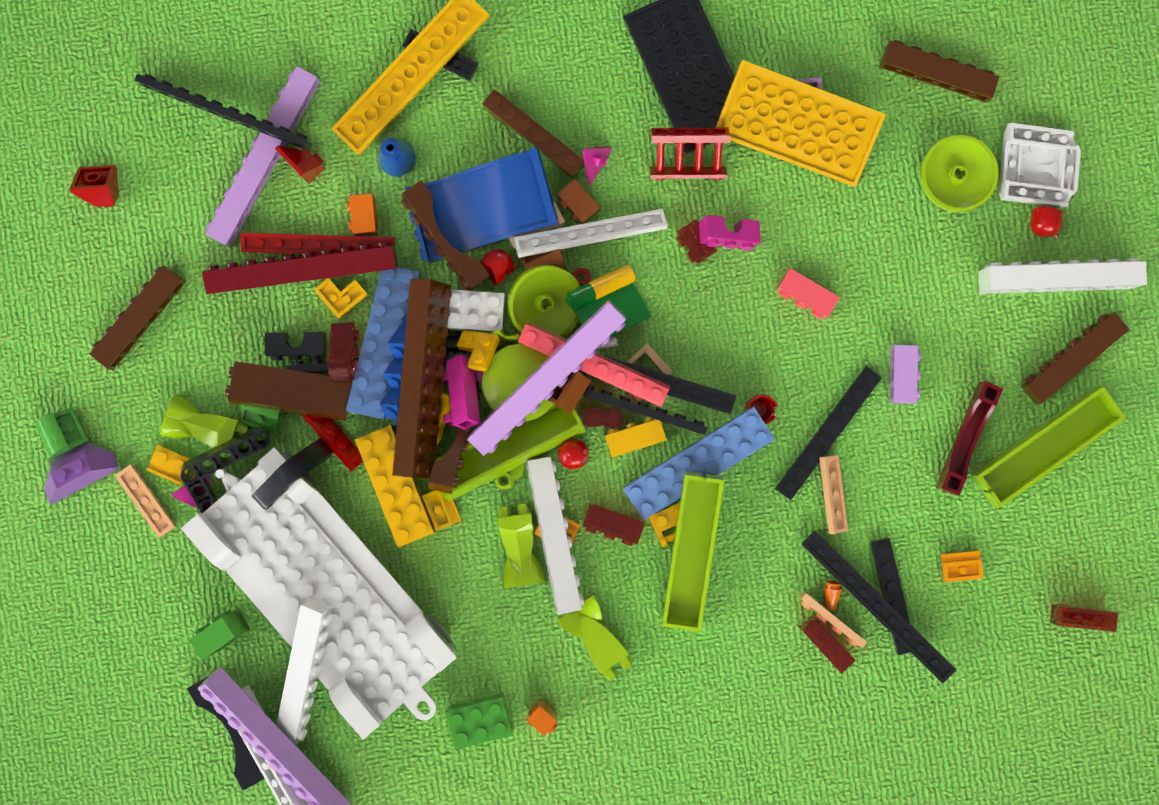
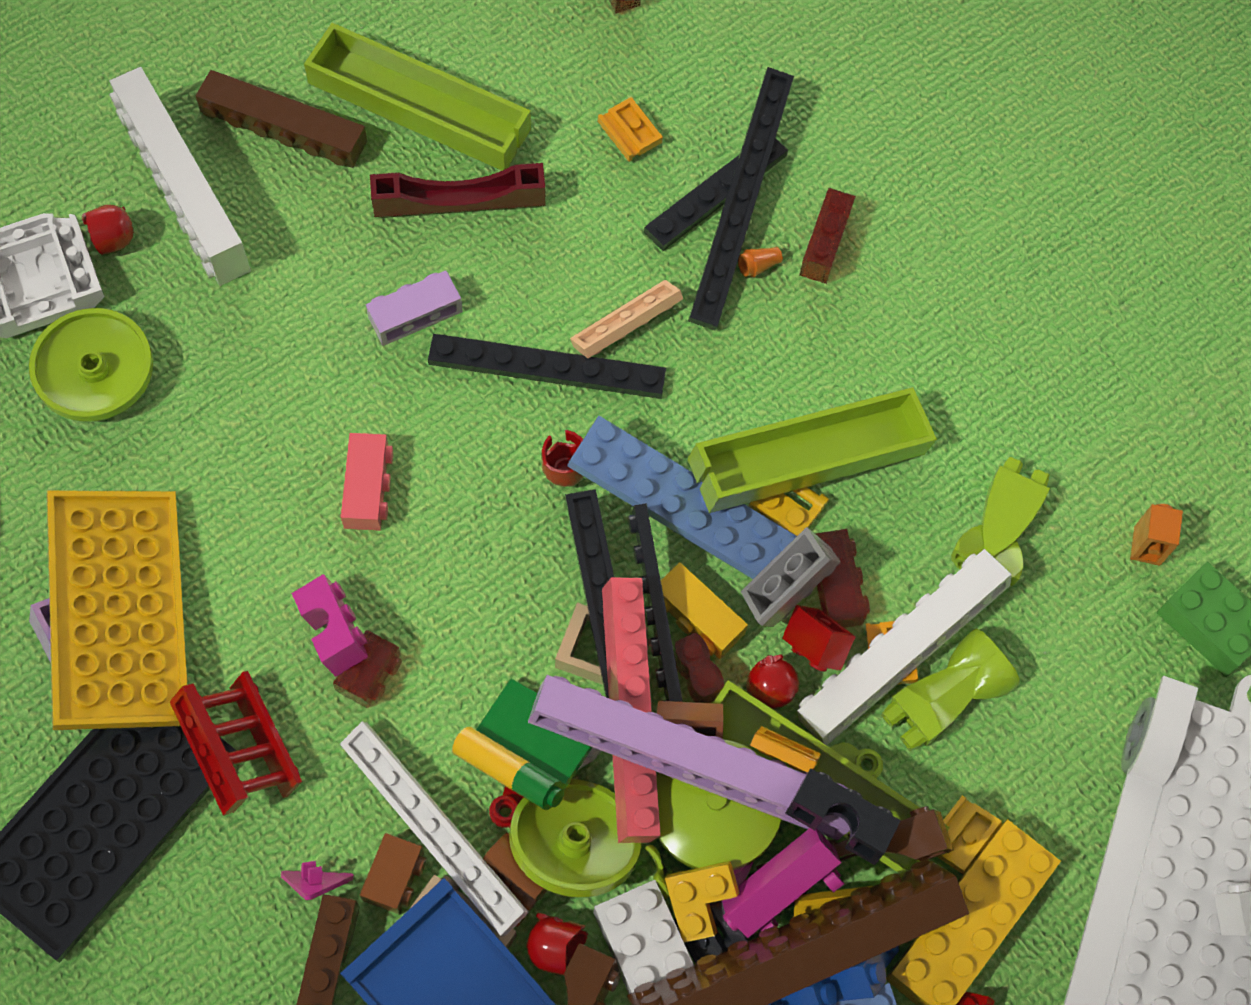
camera: 125 degrees left, 20 degrees down
light nougat plate [799,592,867,648] -> none
none -> light grey slope [741,527,840,627]
none -> light orange plate [750,726,821,772]
none -> red brick [782,605,856,672]
none -> black arch [785,768,901,865]

